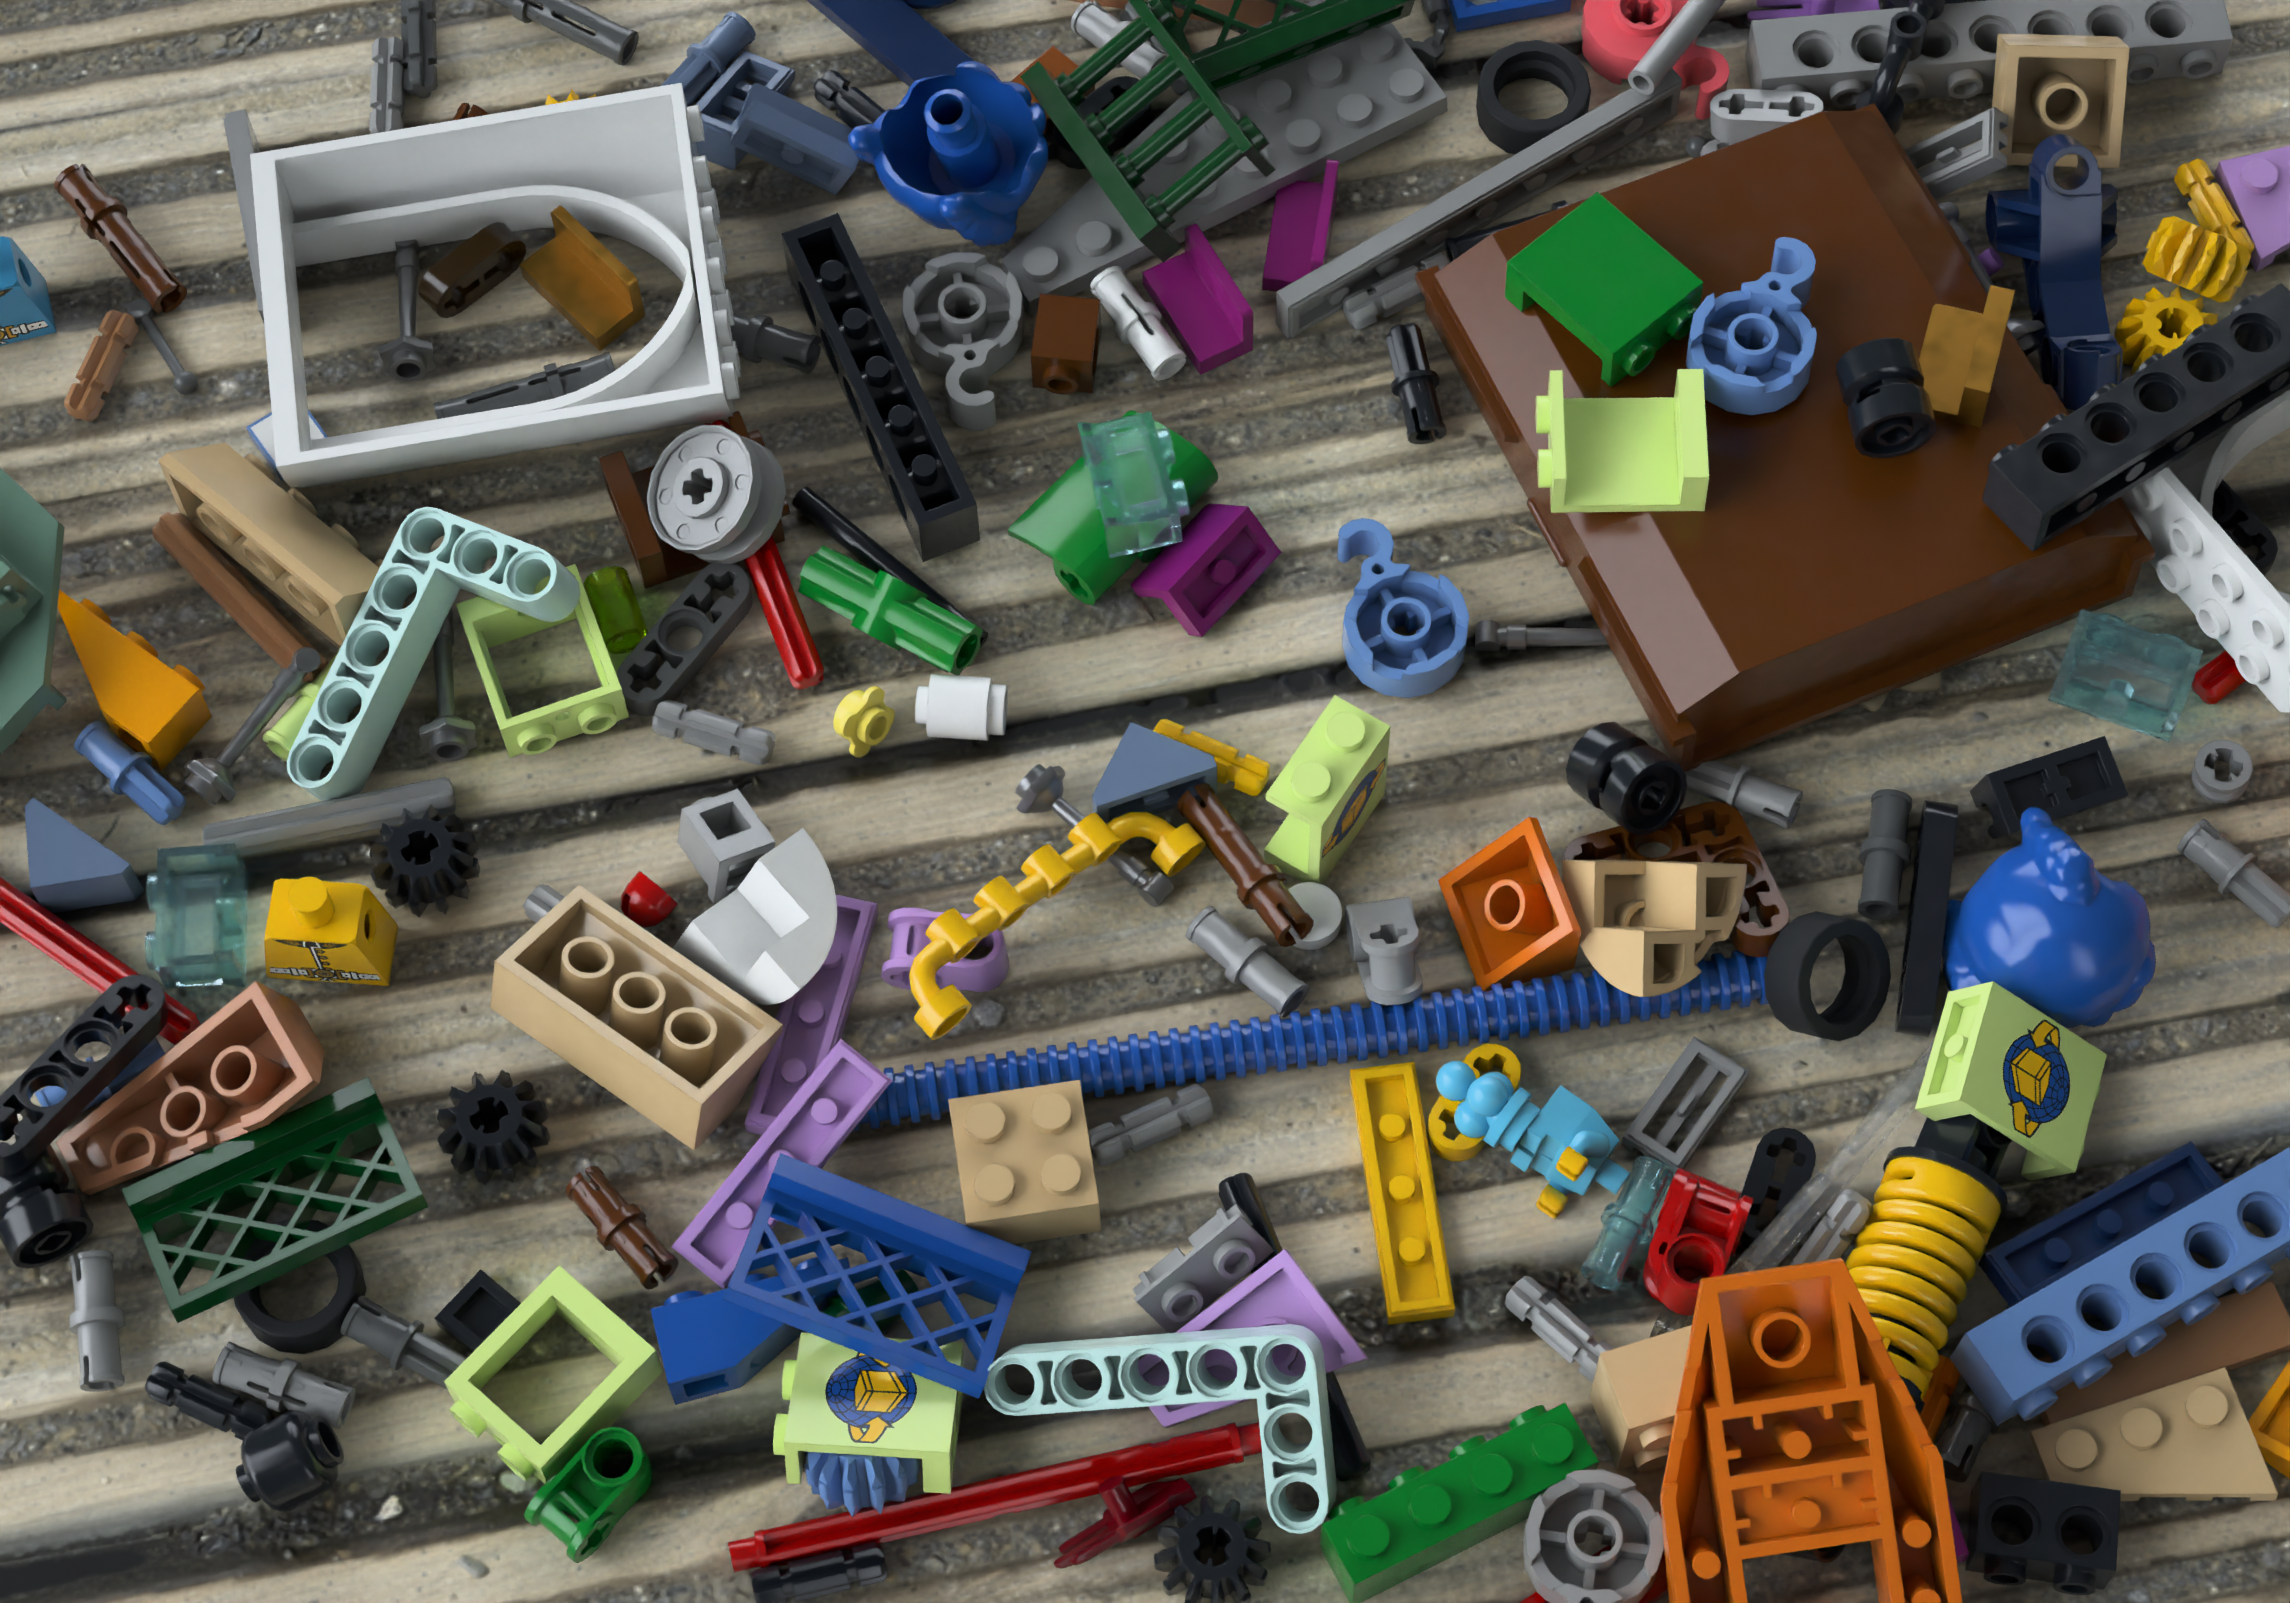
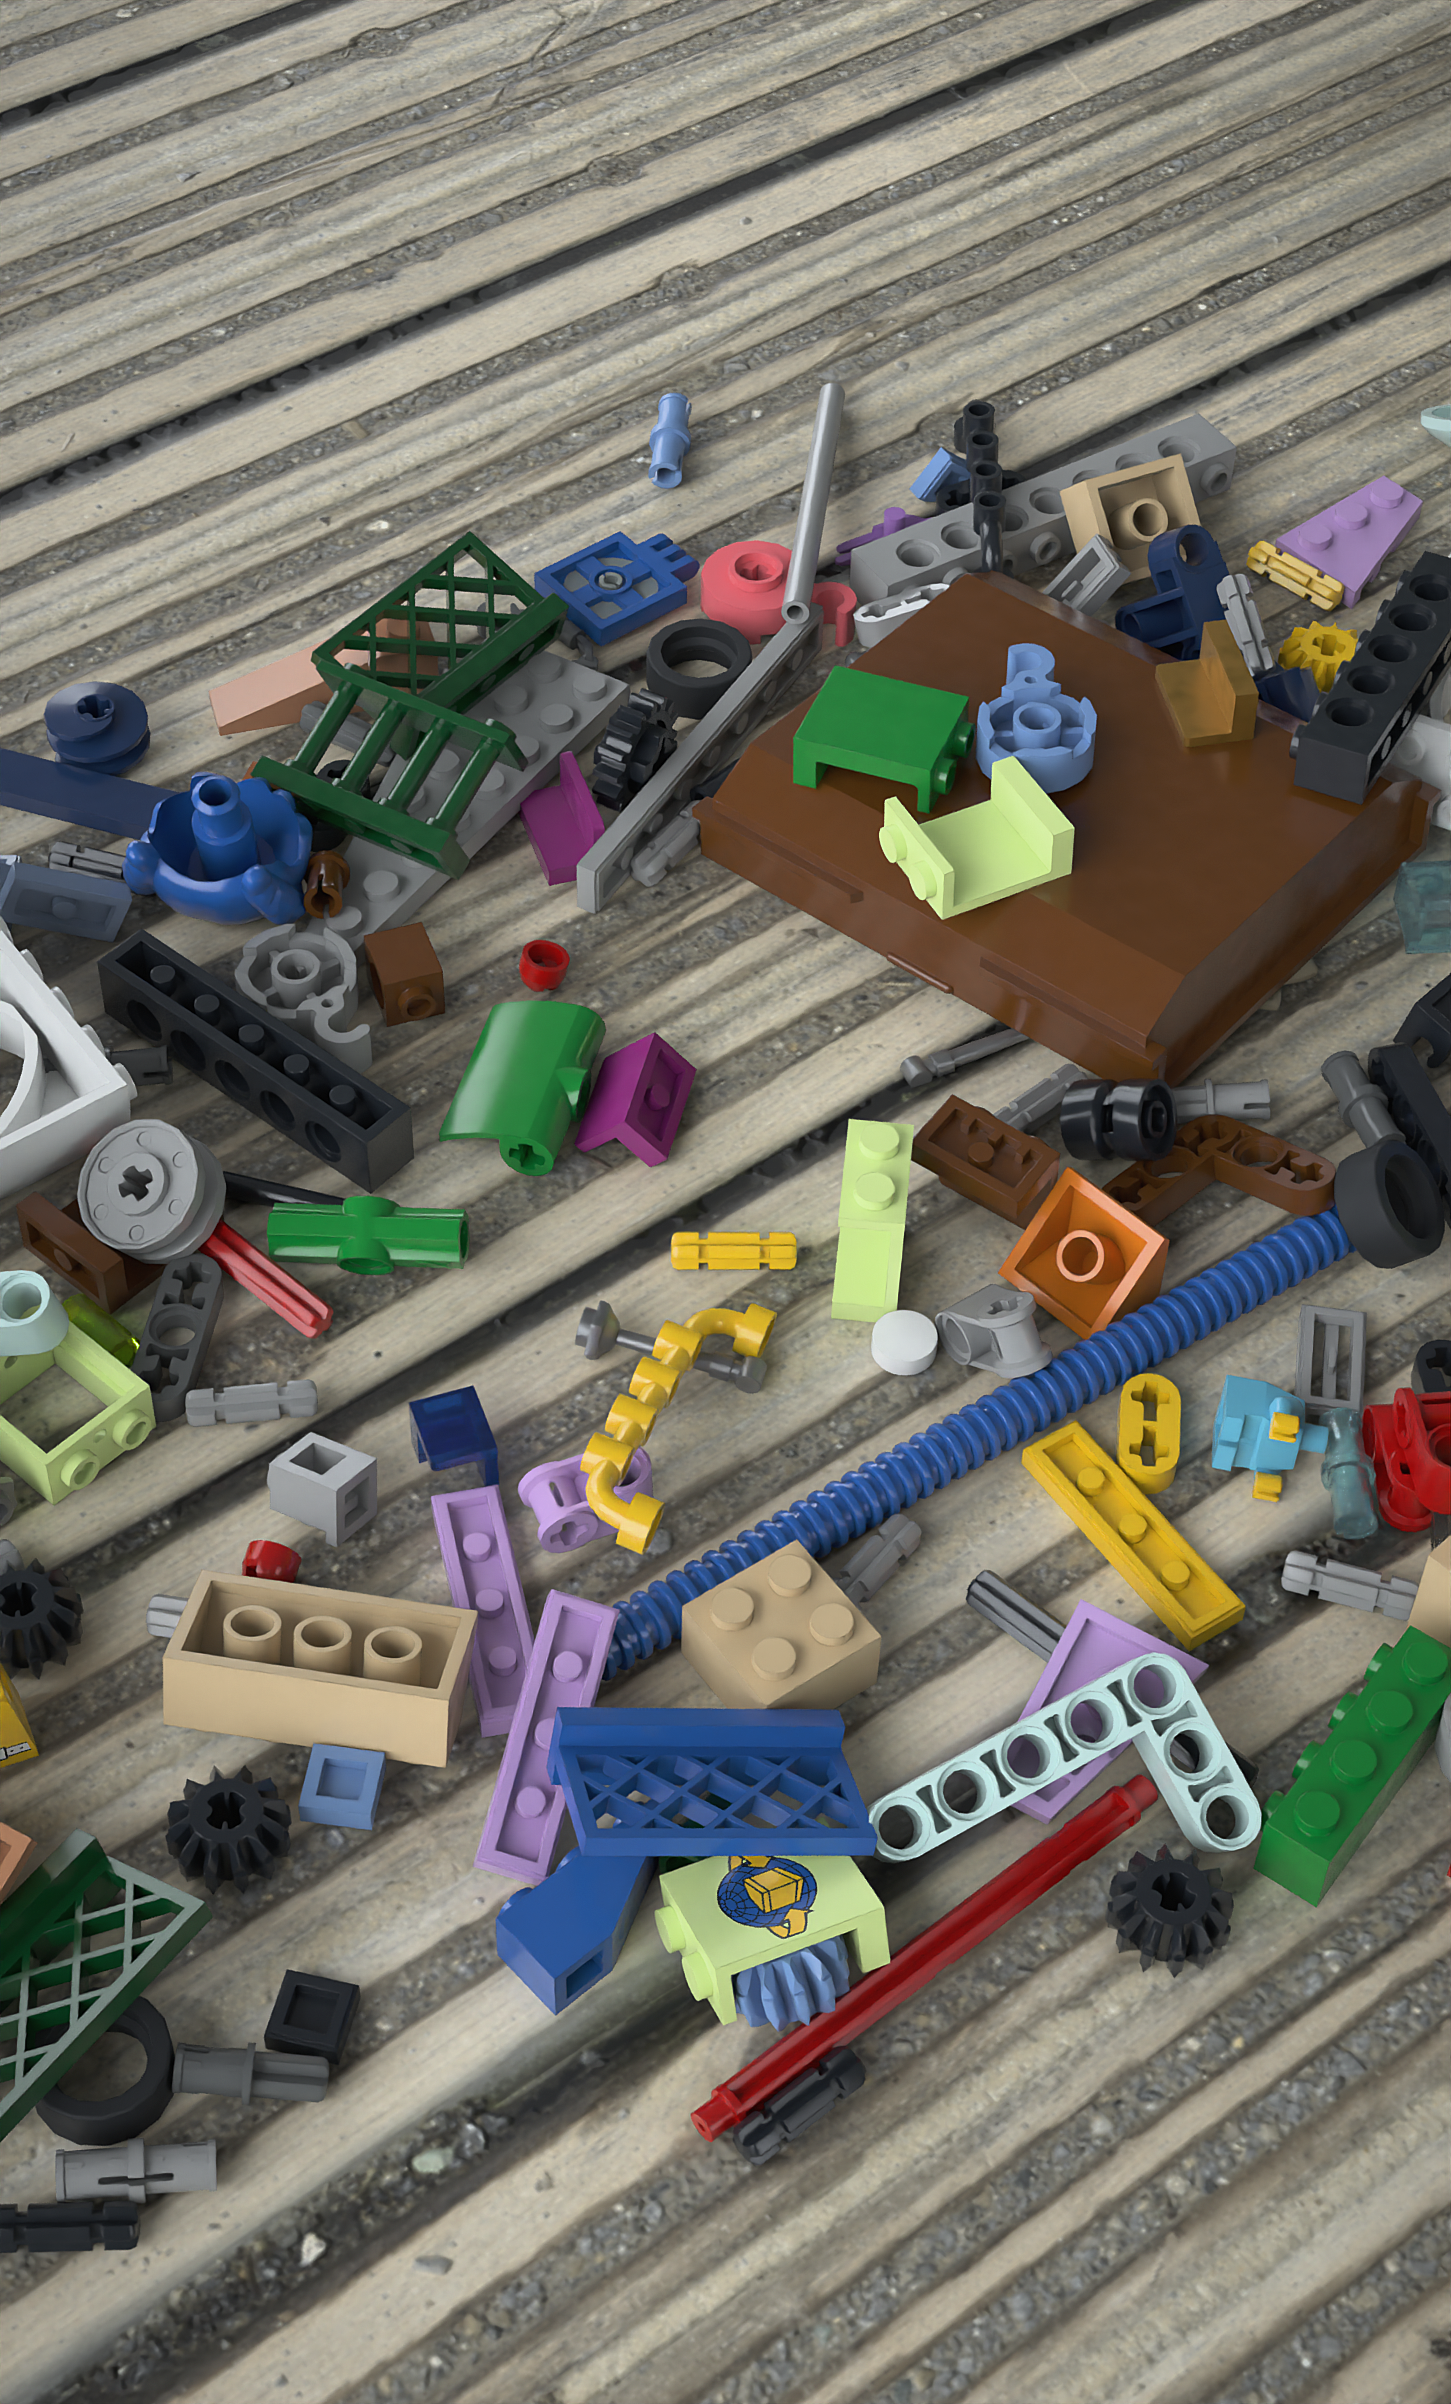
camera: 30 degrees left, 15 degrees down
black head [236,1410,344,1512] -> none
yellowish green window [444,1265,663,1484] -> none
green piece [524,1427,653,1563] -> none
reddish brown pin [565,1166,679,1290] -> none
white brick [673,828,837,1005] -> none
light yellow plate [833,686,895,758] -> none
white brick [915,674,1008,741] -> none
dark red piece [1054,1476,1197,1569] -> none
light grey pin [1071,0,1169,79] -> none
clear light blue window [1077,411,1190,558] -> none
white pin [1090,266,1186,381] -> none
sand blue slope [1092,722,1217,824] -> none
light grey hinge [1133,1204,1274,1333] -> none
magenta panel [1142,223,1254,375] -> none
reddish brown pin [1177,783,1314,947] -> none
light grey pin [1186,906,1309,1018] -> none
medium blue piece [1337,518,1469,698] -> none
black axle [1386,323,1447,444] -> none
medium azure piece [1436,1061,1541,1152] -> none
tan brick [1562,860,1747,997] -> none
black wheel [1836,338,1936,458] -> none
yellow gear [2142,216,2251,303] -> none
none -> medium blue plate [298,1743,386,1830]
none -> reddish brown pin [304,850,350,919]
none -> clear blue panel [409,1385,499,1487]
none -> red hinge [519,940,570,992]
none -> black gear [592,688,678,813]
none -> reddish brown bracket [911,1094,1061,1230]
none -> light grey axle [993,1064,1088,1134]
none -> light grey axle [1217,574,1276,680]

